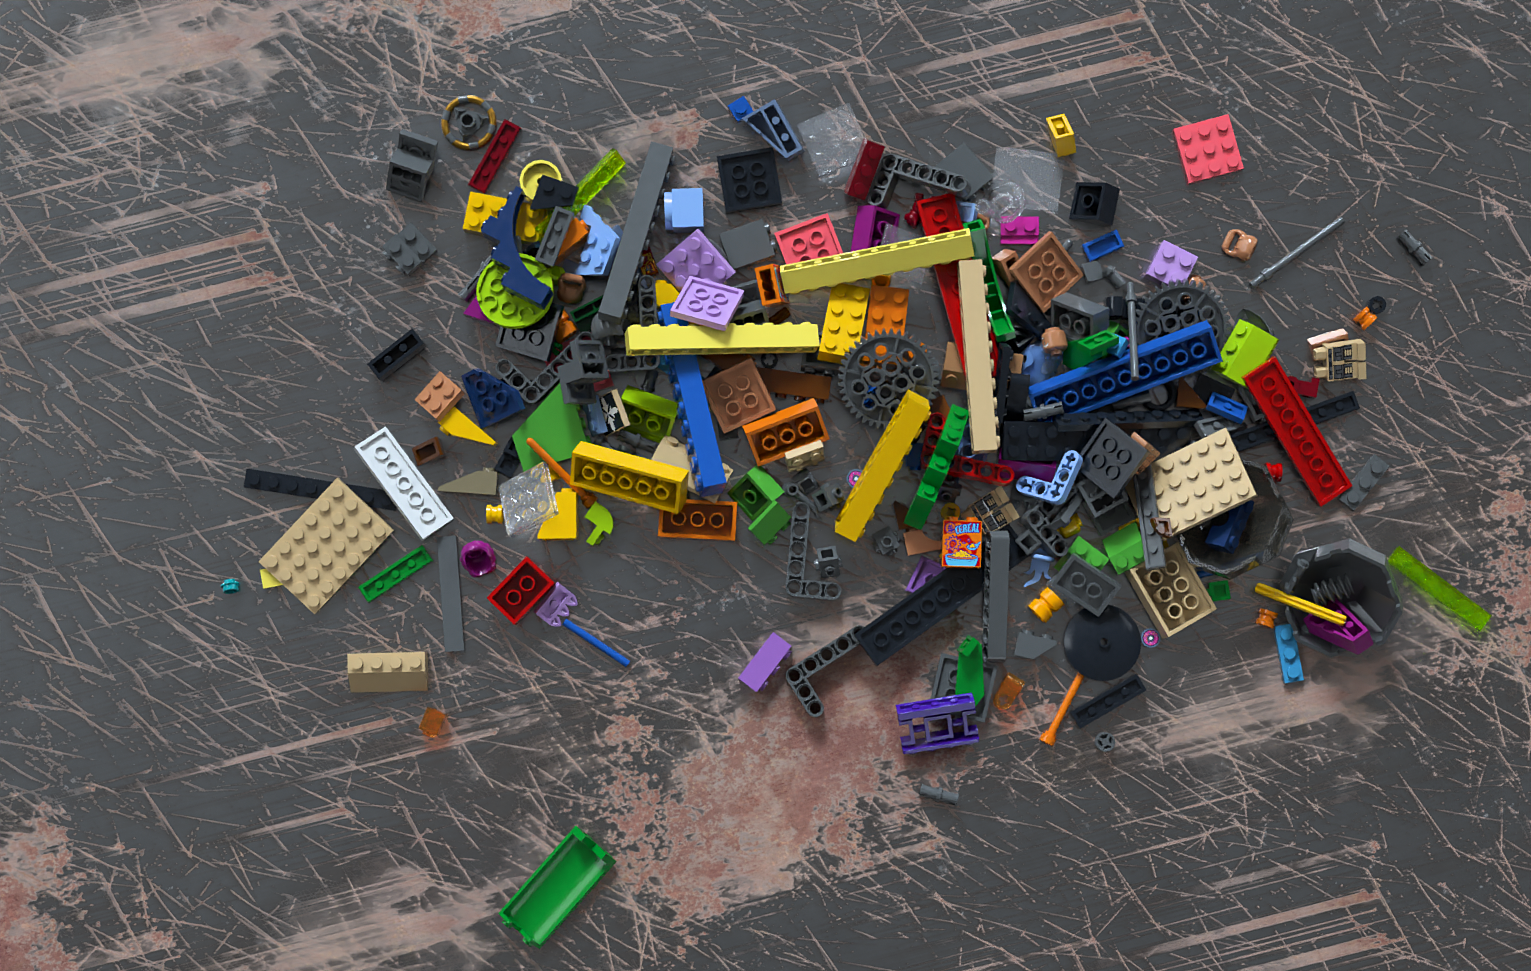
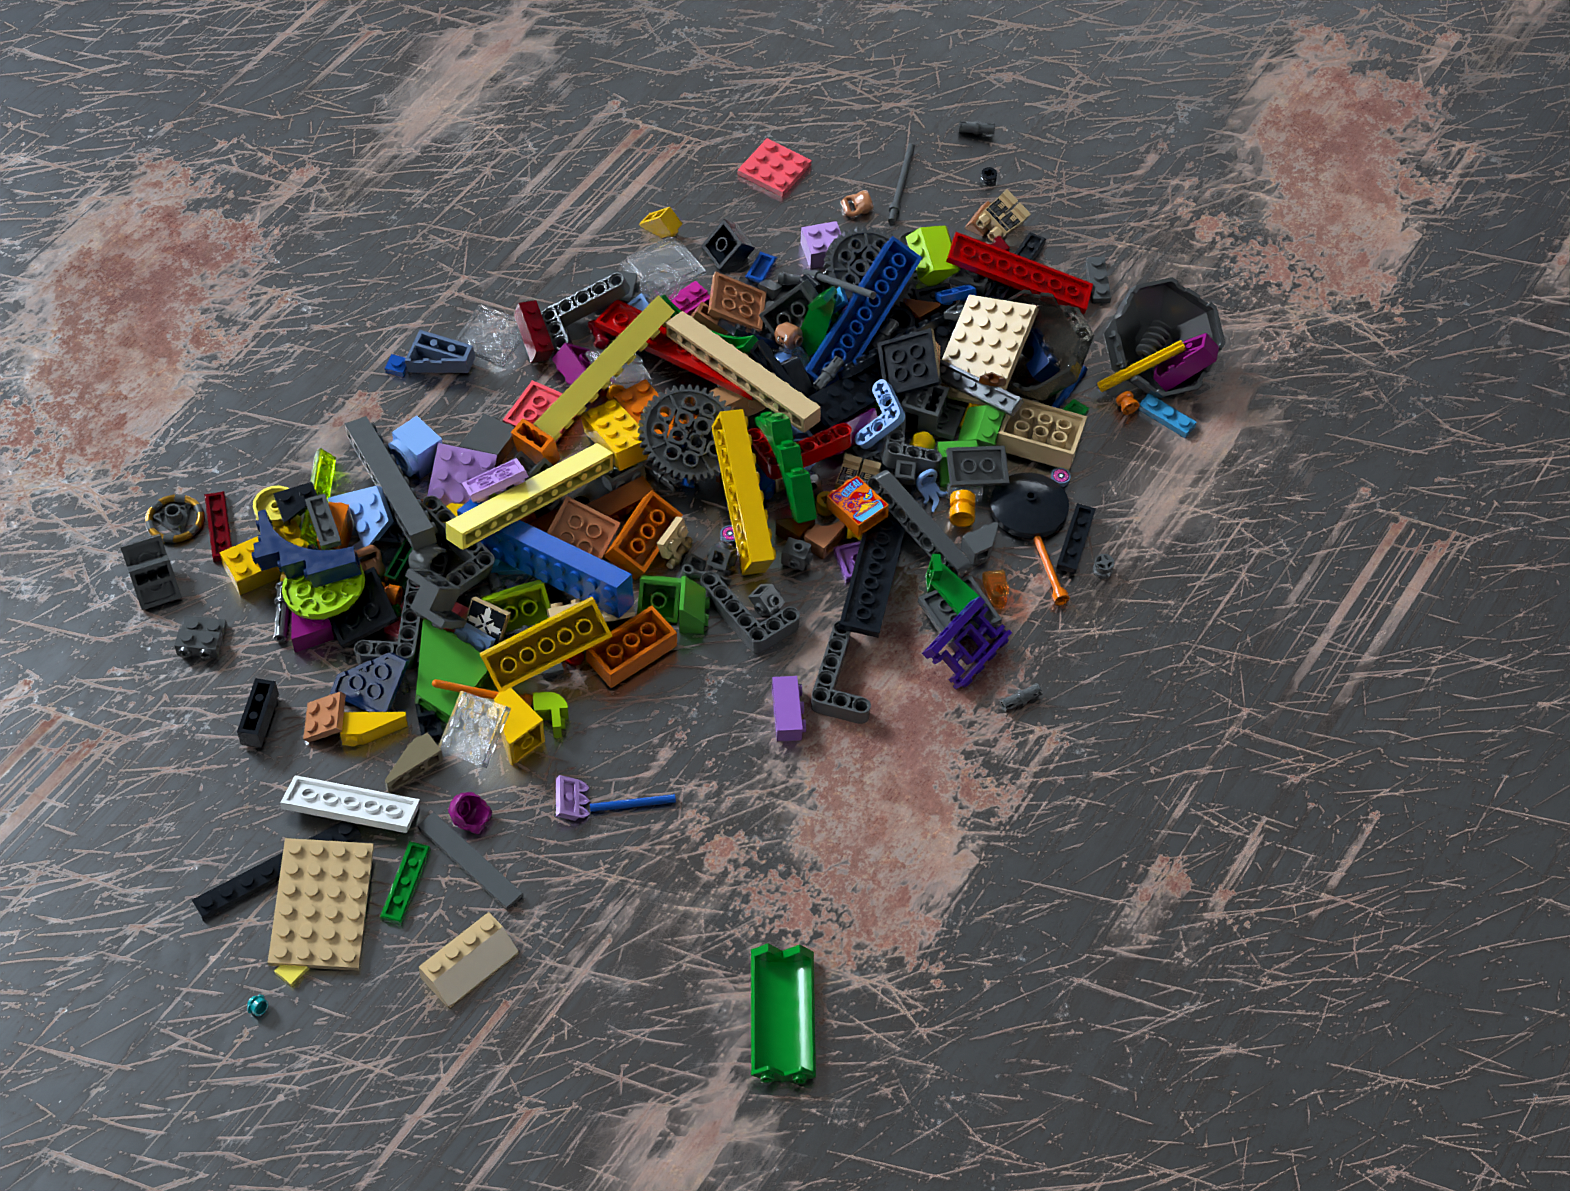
camera: 45 degrees left, 30 degrees down
reddish brown slope [412,437,446,466] -> none
clear orange brick [419,707,447,738] -> none
yellow wheel [486,505,503,524] -> none
red brick [487,556,556,625] -> none
black plate [717,147,782,213] -> none
dark grey plate [1050,490,1084,530] -> none
orange wheel [1353,306,1377,331] -> none
clear neon green plate [1387,546,1492,631] -> none

